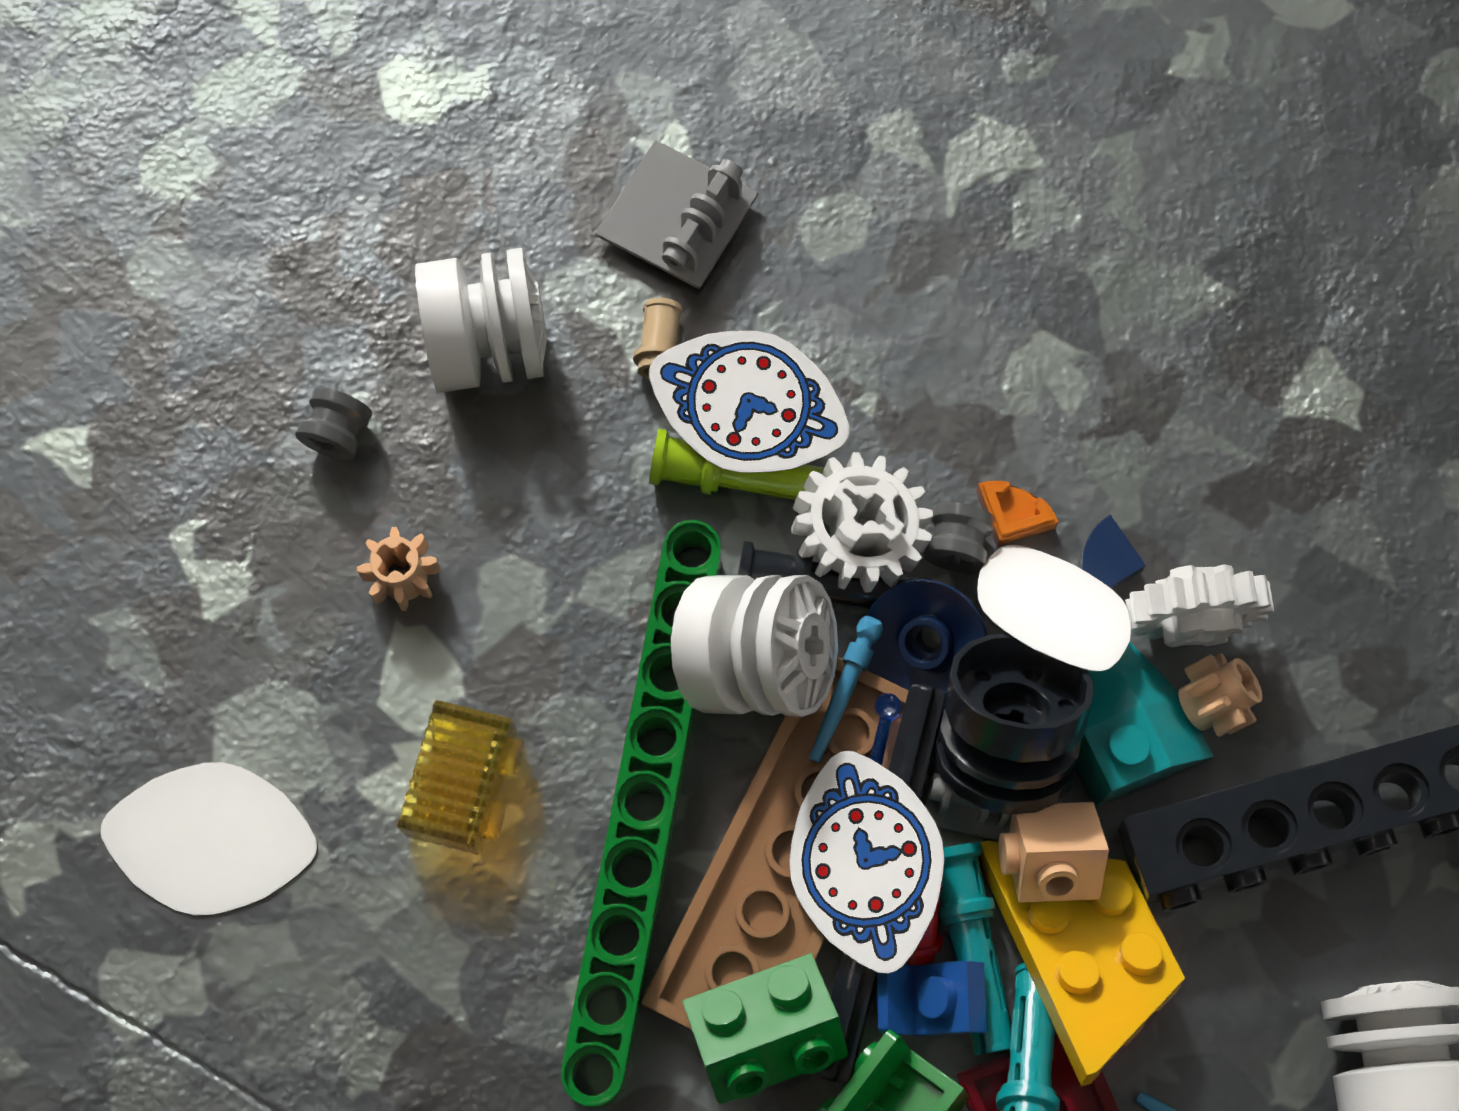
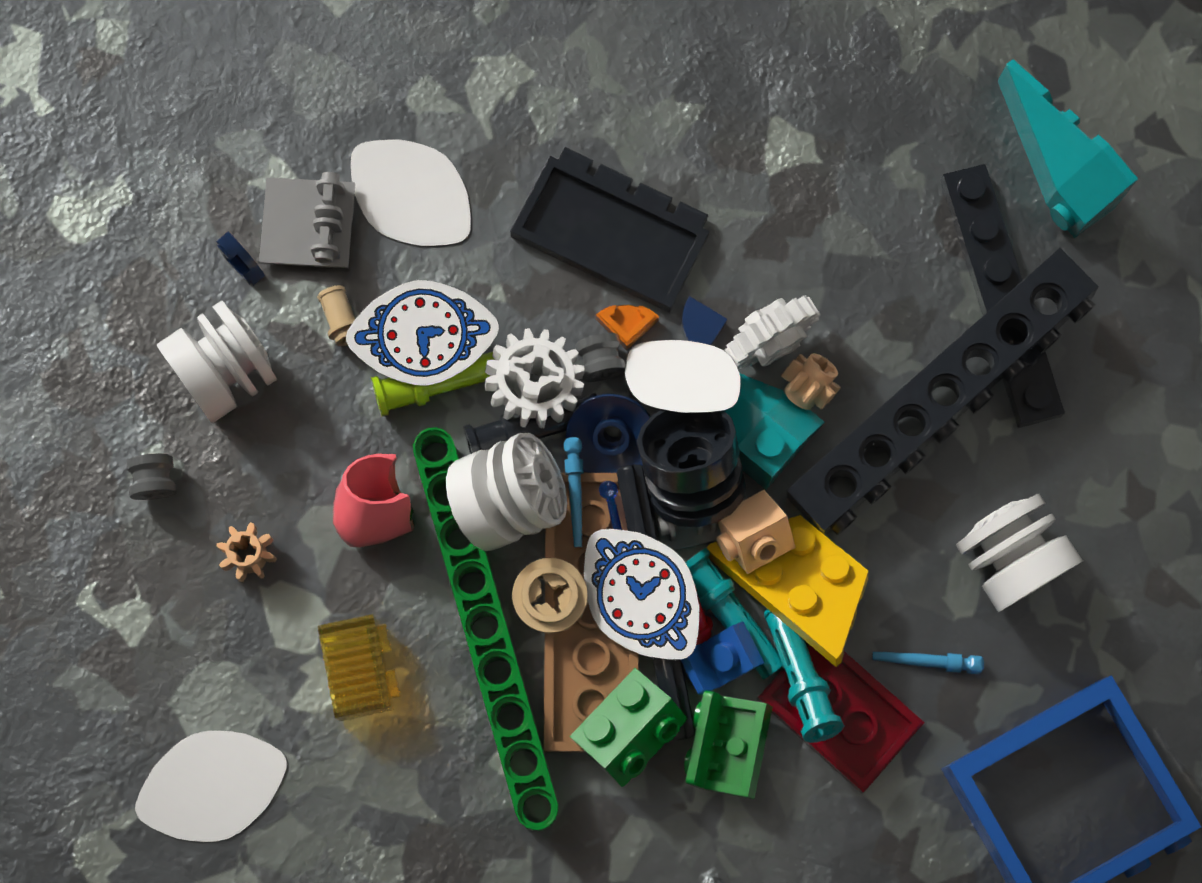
camera: 30 degrees left, 5 degrees up
none -> dark blue tile [216,231,265,286]
none -> coral piece [333,454,414,548]
none -> white sticker [351,140,471,246]
none -> black hinge [510,147,709,313]
none -> tan gear [512,558,587,634]

